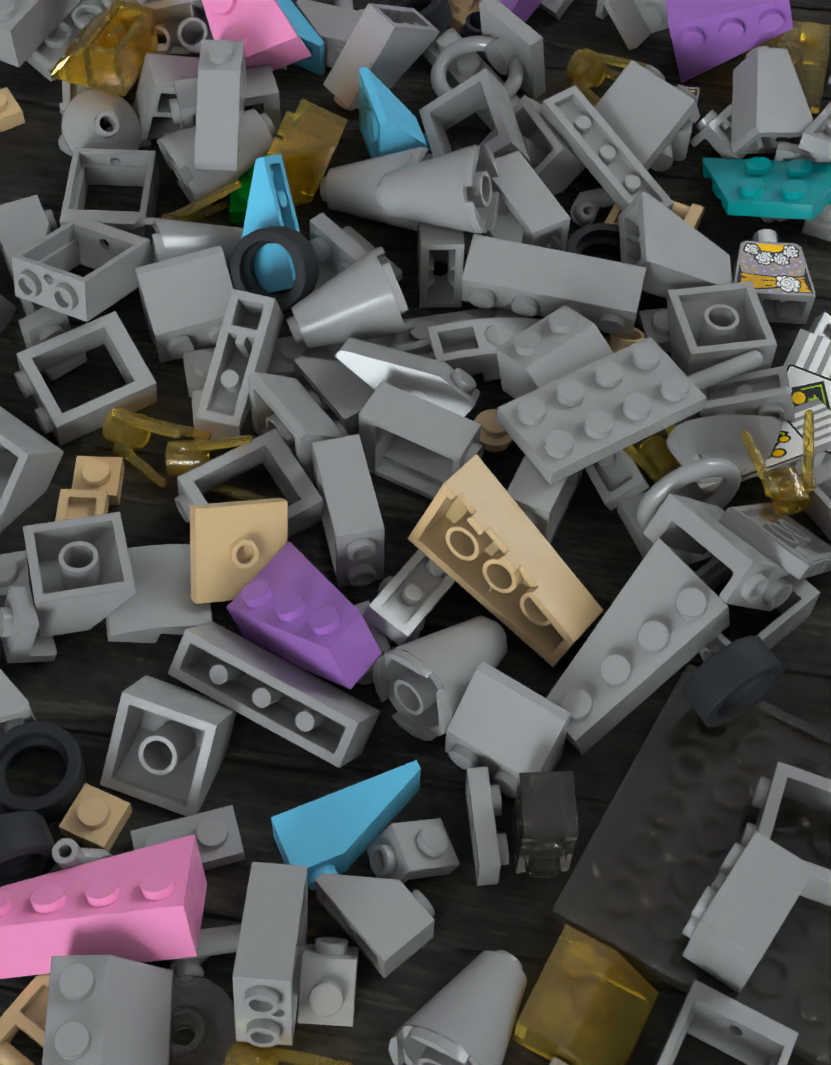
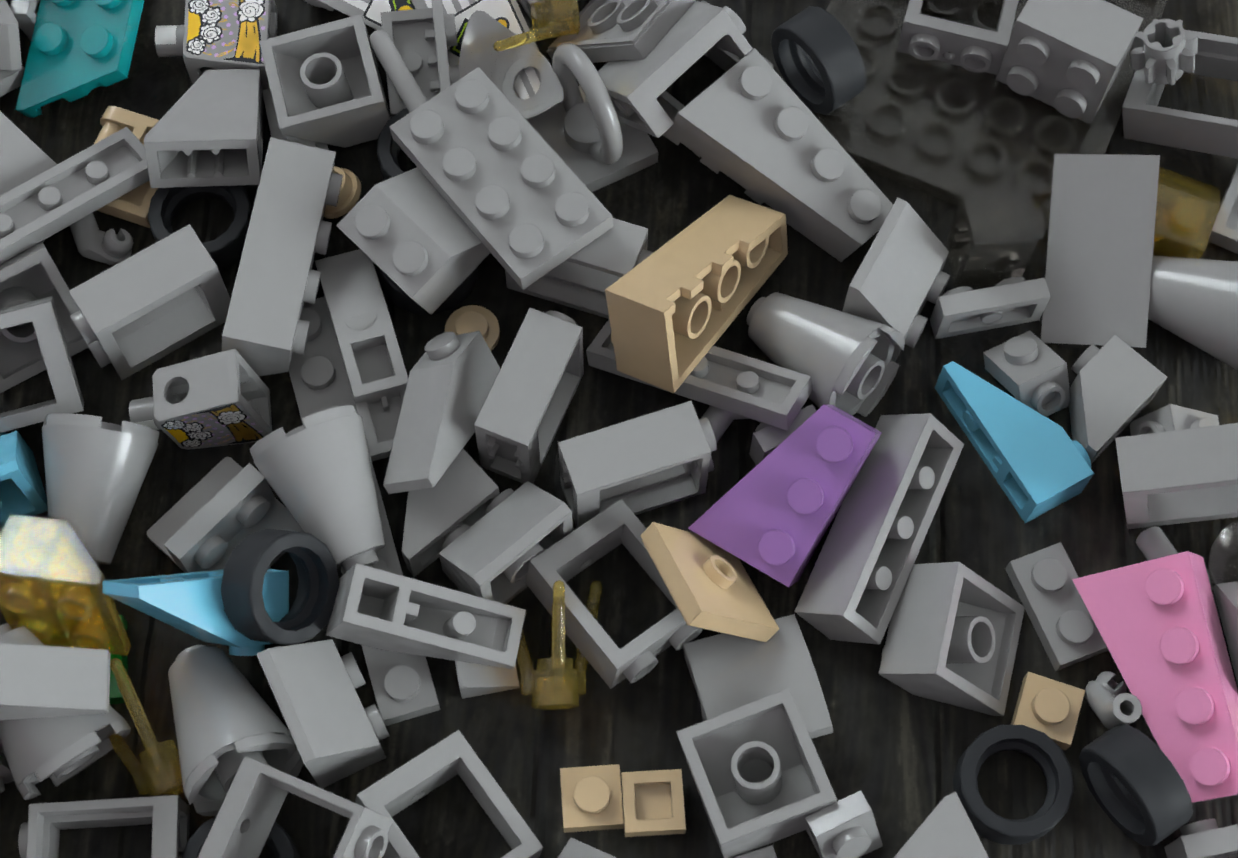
camera: 95 degrees left, 10 degrees up
clear yellow plant [103,407,212,488] -> none
light grey cone [376,145,500,234] -> none
none -> light grey sticker [1041,154,1160,348]
none -> light grey gear [1130,19,1198,85]

